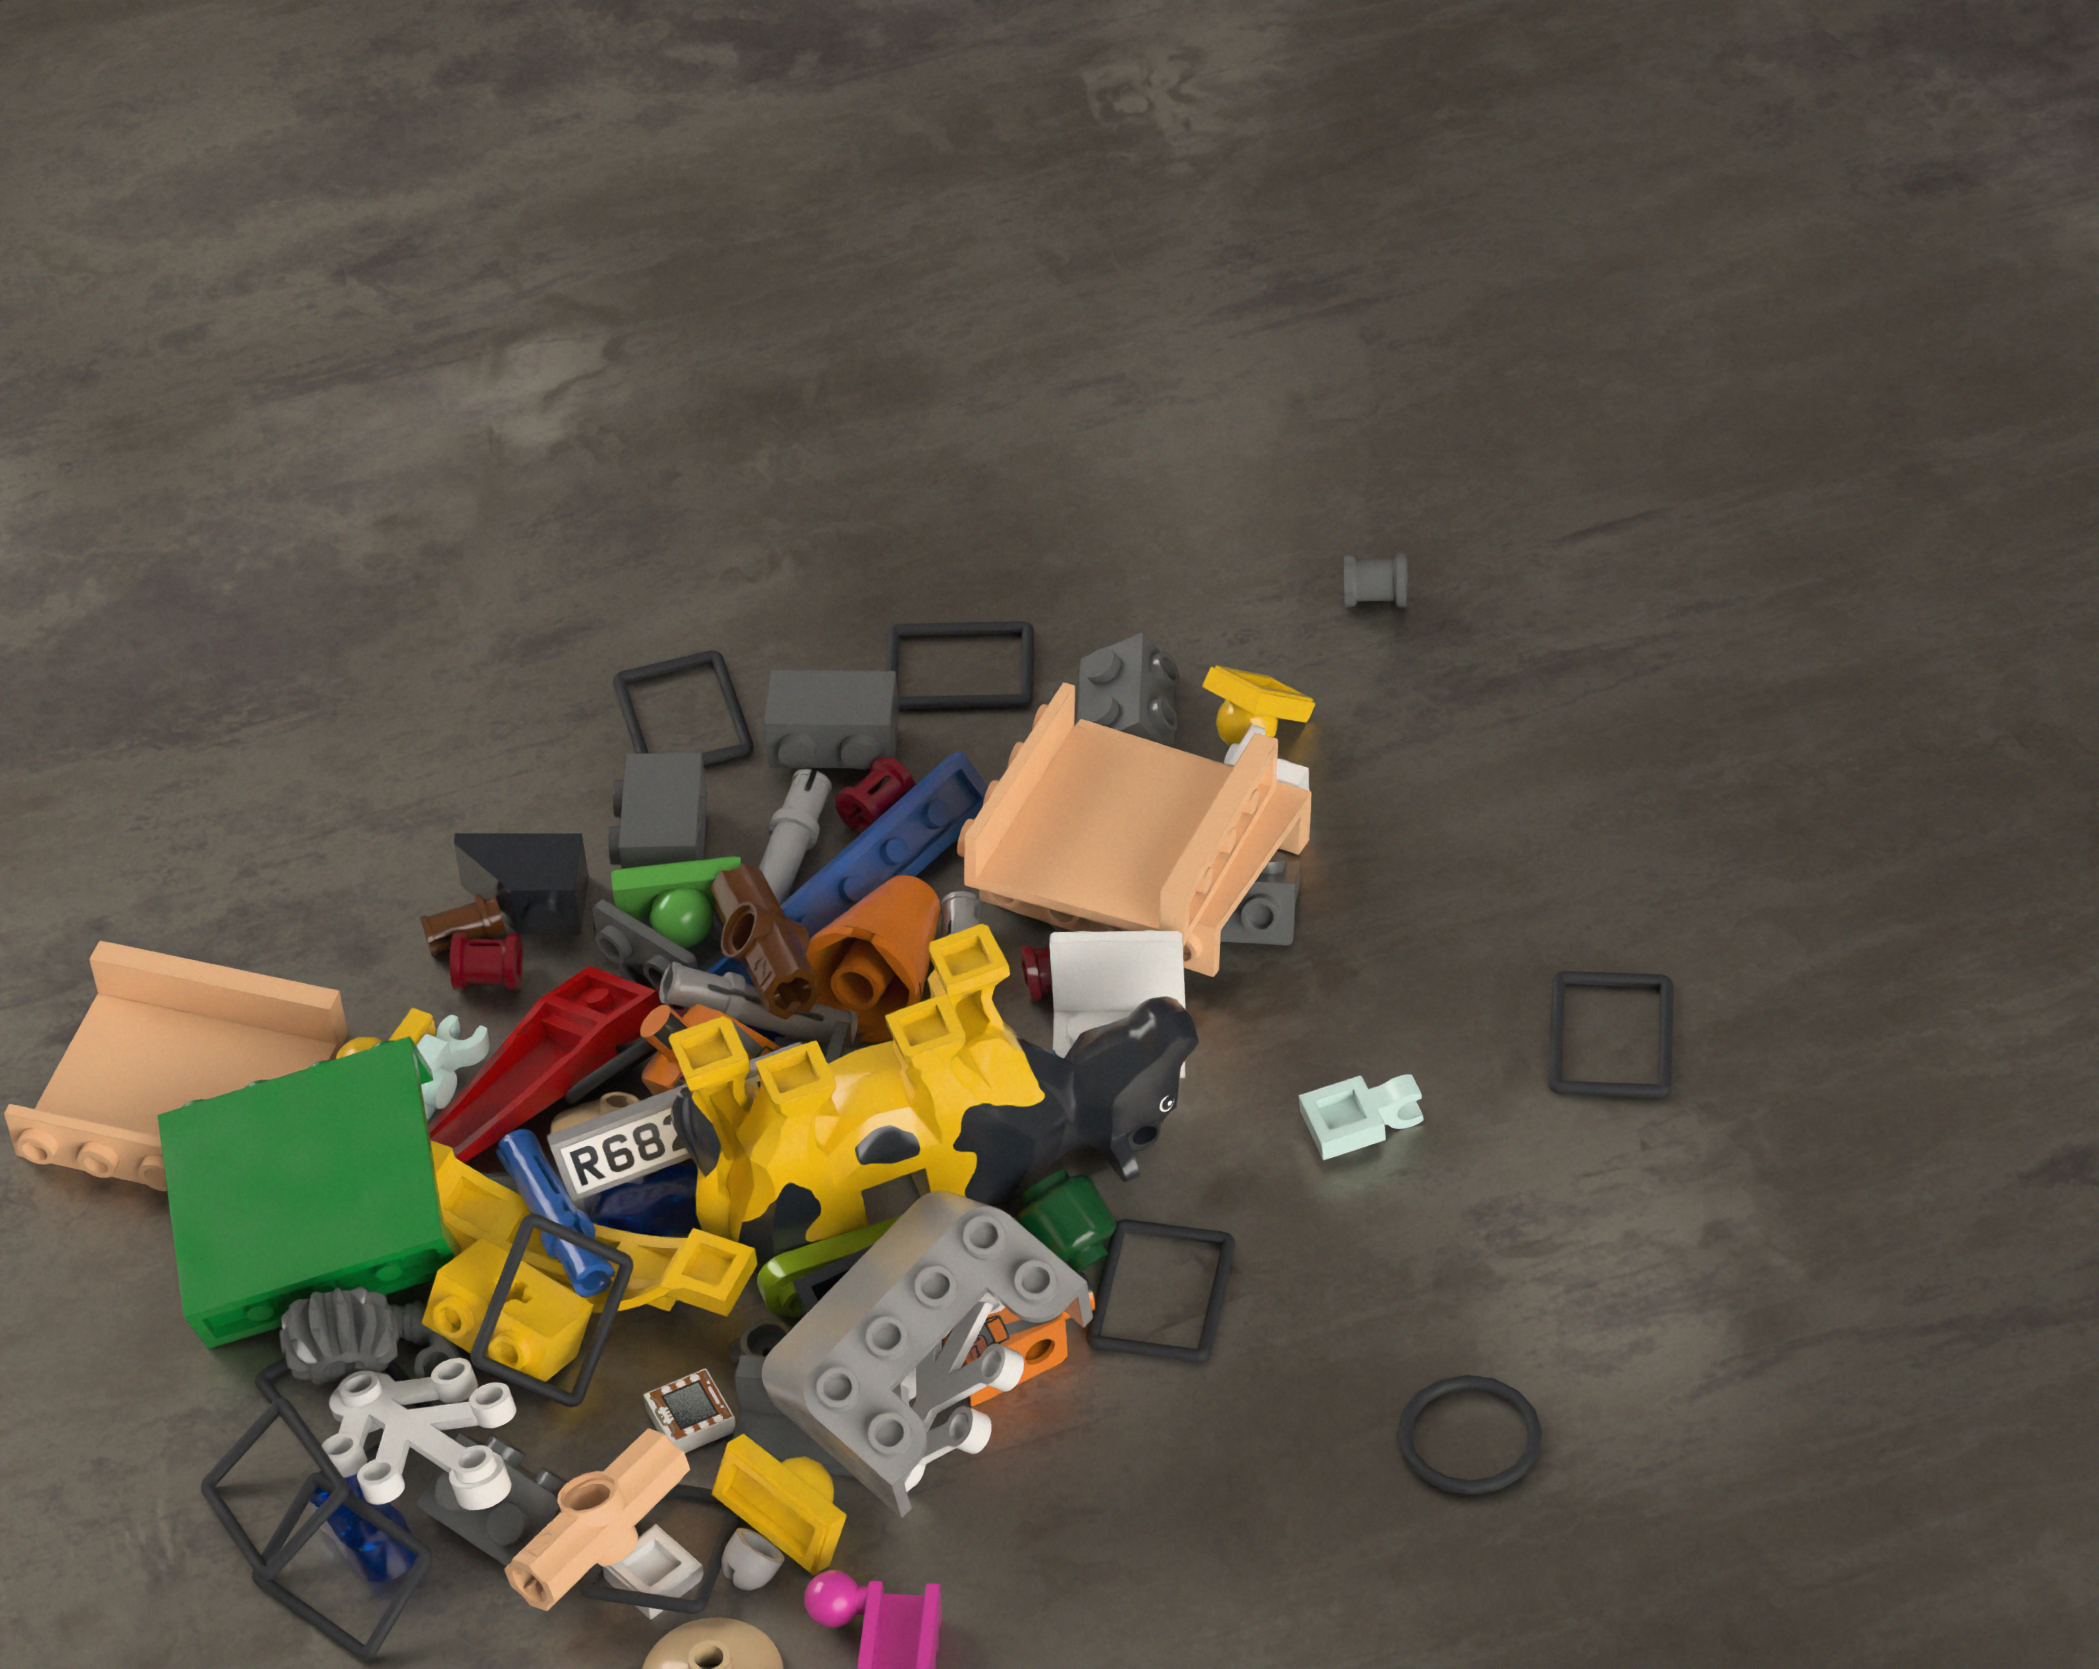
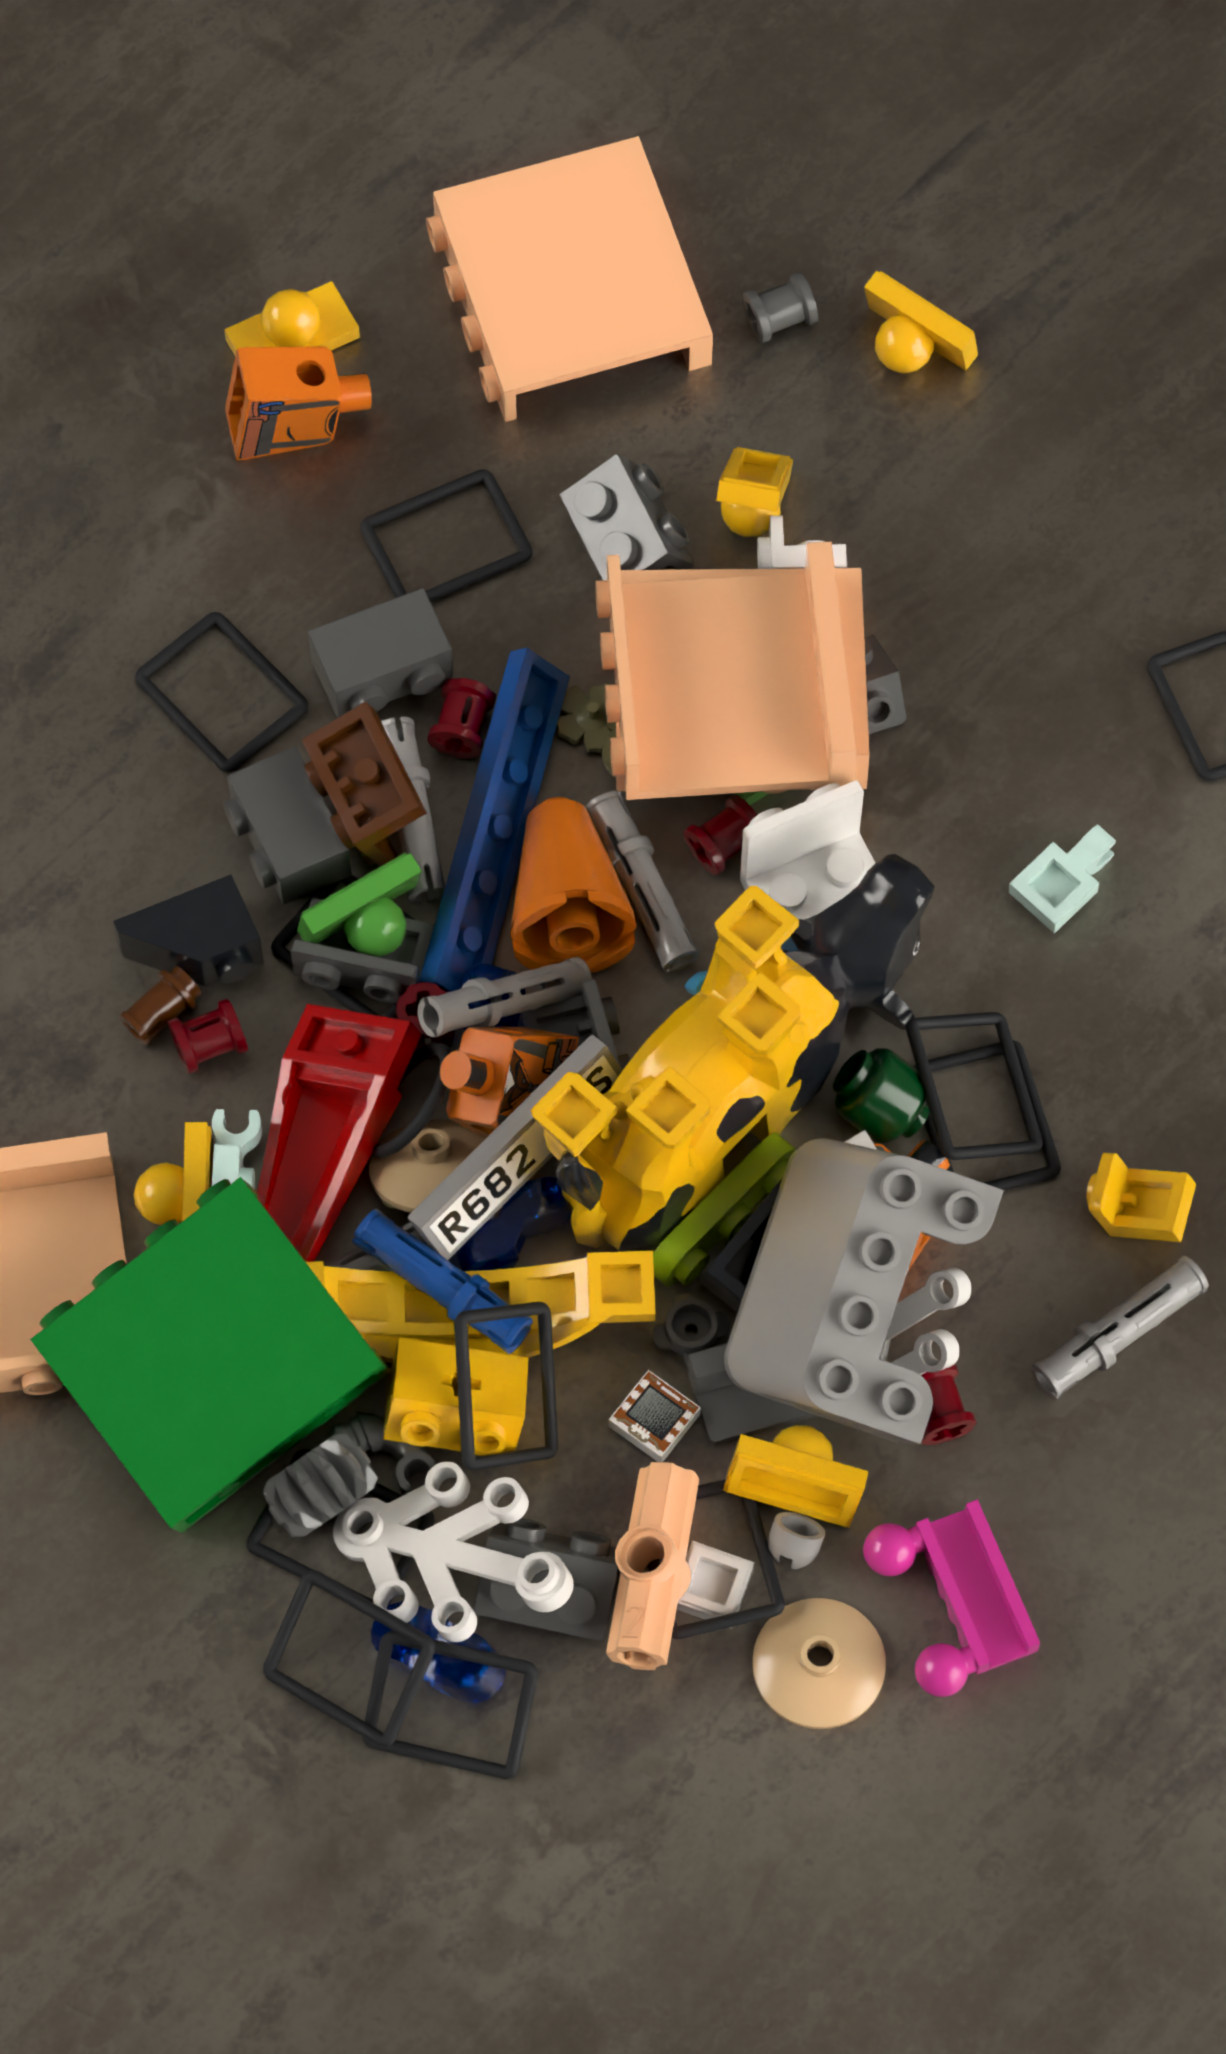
camera: 30 degrees left, 20 degrees up
reddish brown piece [710,863,821,1020] -> none
none -> yellow tile [224,281,360,356]
none -> orange torso [225,347,372,461]
none -> reddish brown bracket [301,702,427,866]
none -> light nougat panel [426,136,713,422]
none -> yellow tile [864,271,978,374]
none -> black piece [906,1012,1043,1160]
none -> dark red bush [921,1363,977,1445]
none -> light grey pin [1031,1256,1209,1400]
none -> yellow bracket [1087,1152,1196,1242]

